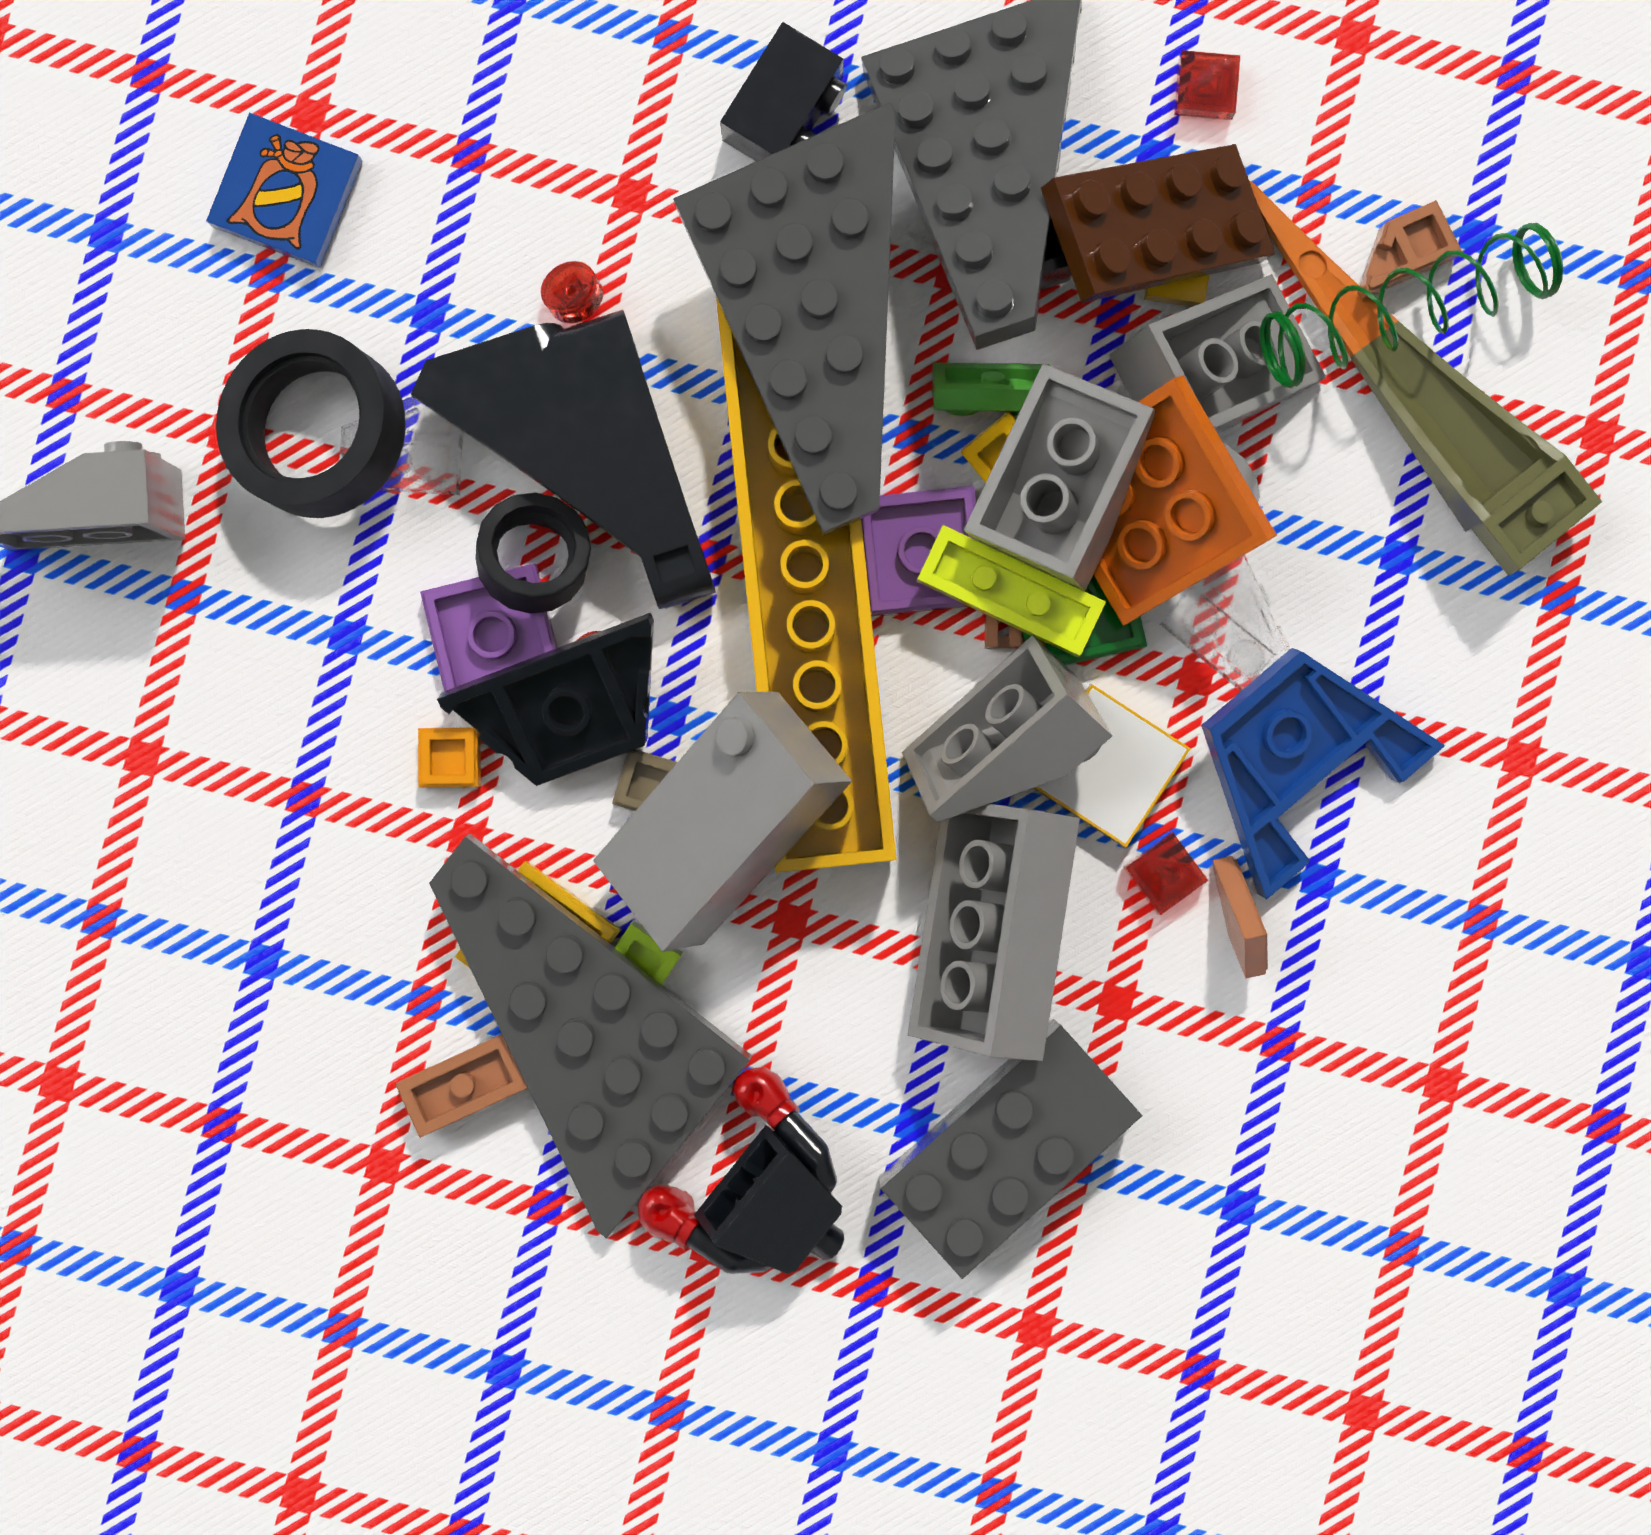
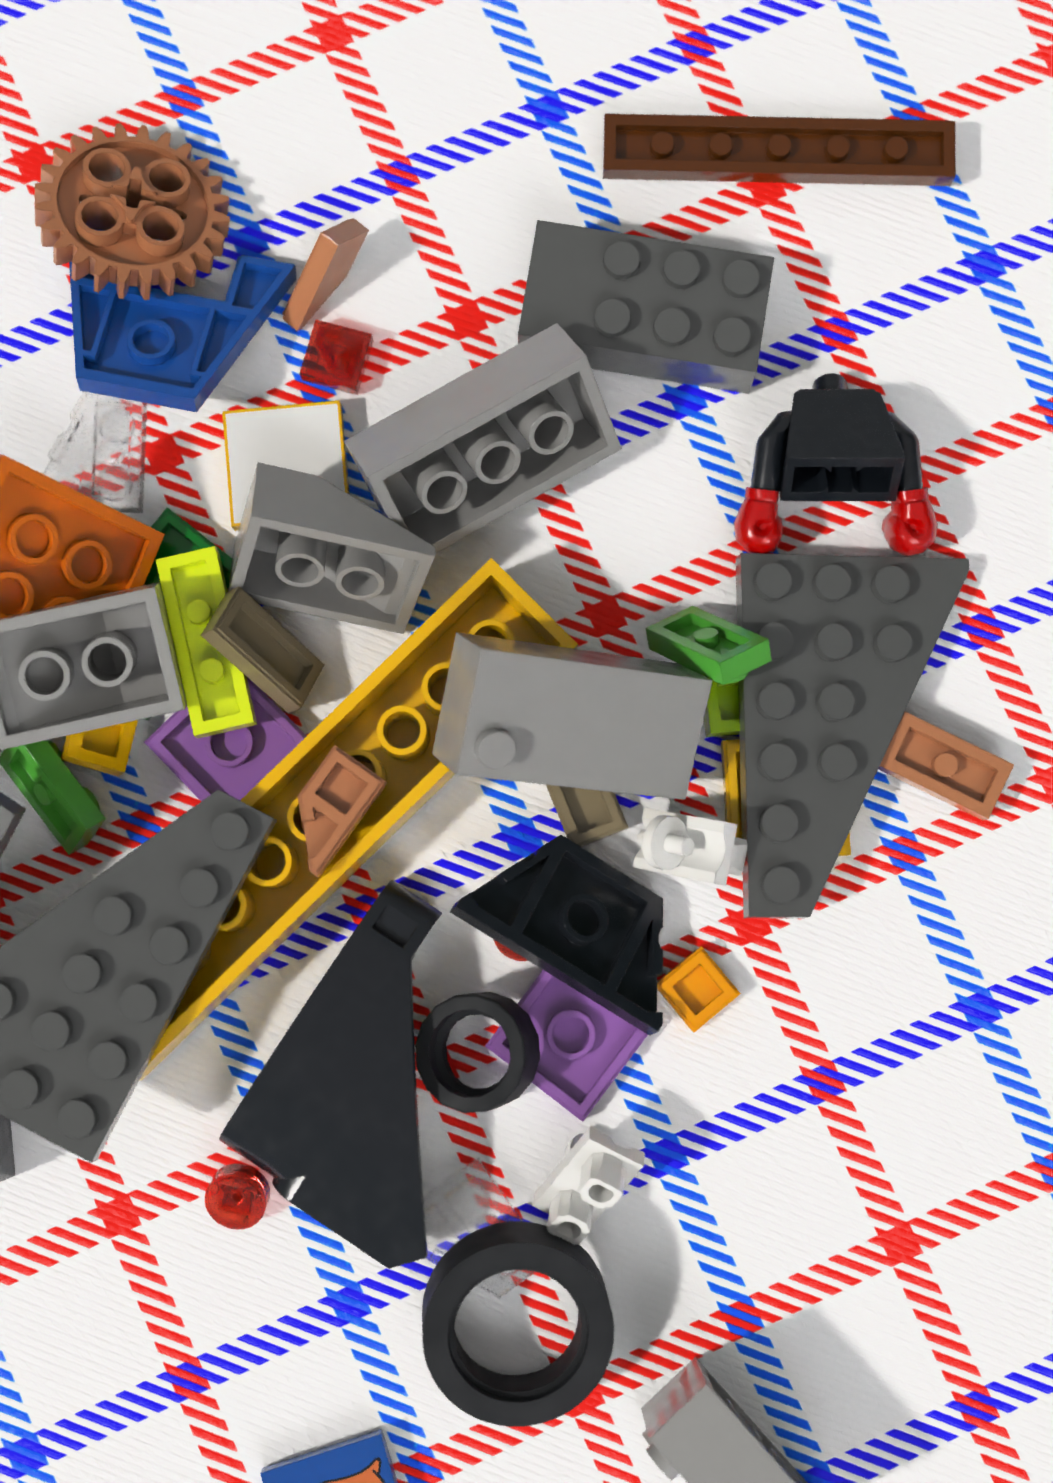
camera: 125 degrees left, 5 degrees down
none -> nougat gear [34,123,230,300]
none -> dark tan tile [201,586,325,714]
none -> nougat tile [298,745,387,878]
none -> white hips [533,1126,645,1245]
none -> reddish brown plate [603,114,956,186]
none -> white hips [633,808,748,886]
none -> bright green plate [645,606,772,685]

